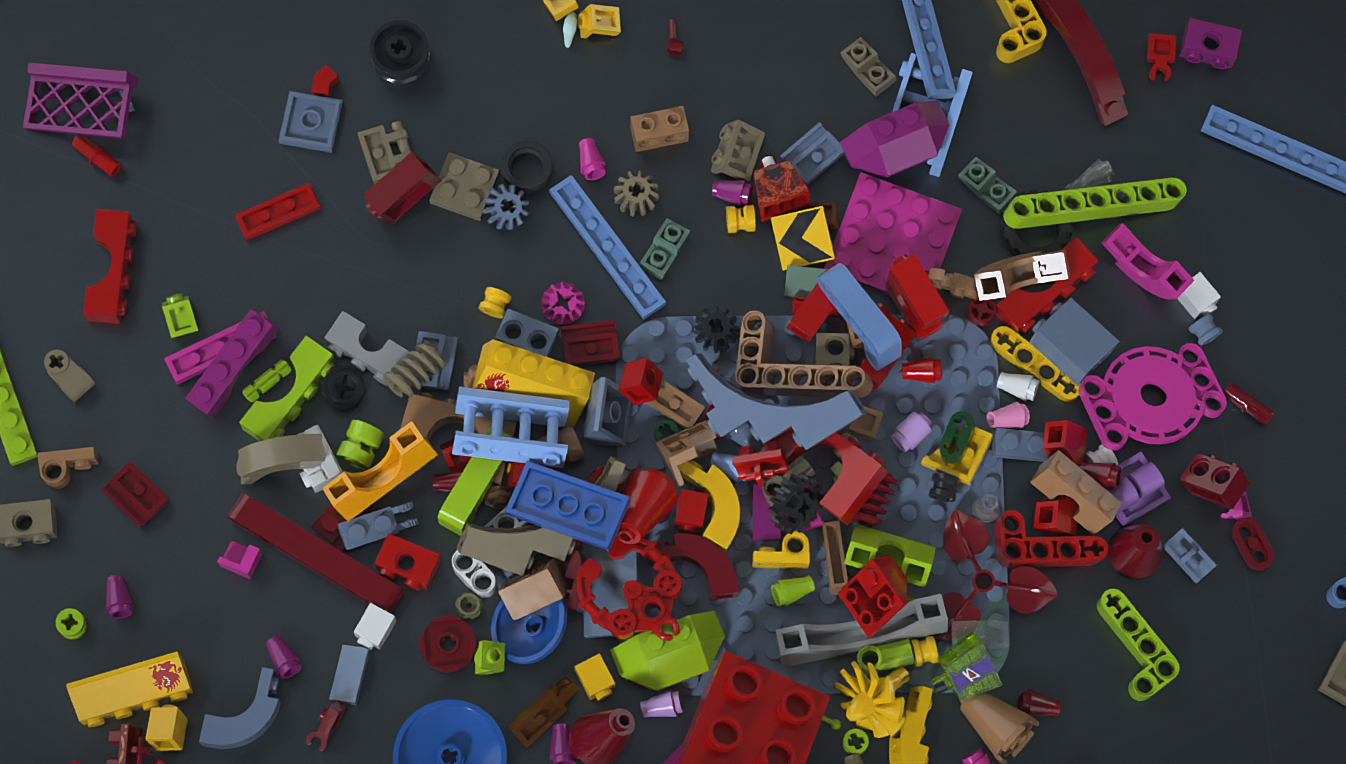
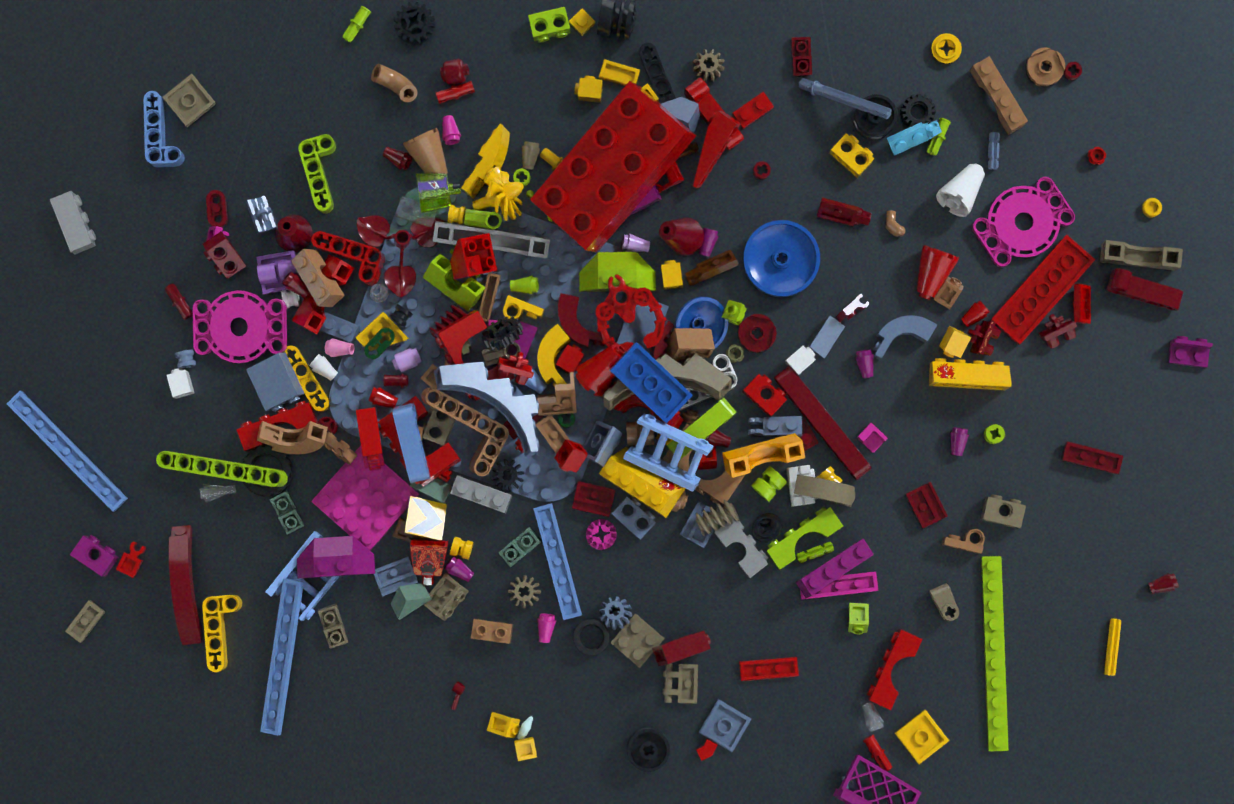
camera: 150 degrees left, 10 degrees up
yellow wheel [478,287,511,319] -> none
dark pink arch [1101,223,1194,300] -> none
none -> dark red pin [383,373,408,388]
none -> sand green slope [391,583,432,620]
none -> light grey arch [450,475,512,514]
none -> yellow wheel [816,466,843,483]
none -> clear cone [862,702,884,732]
none -> yellow plate [895,709,949,764]

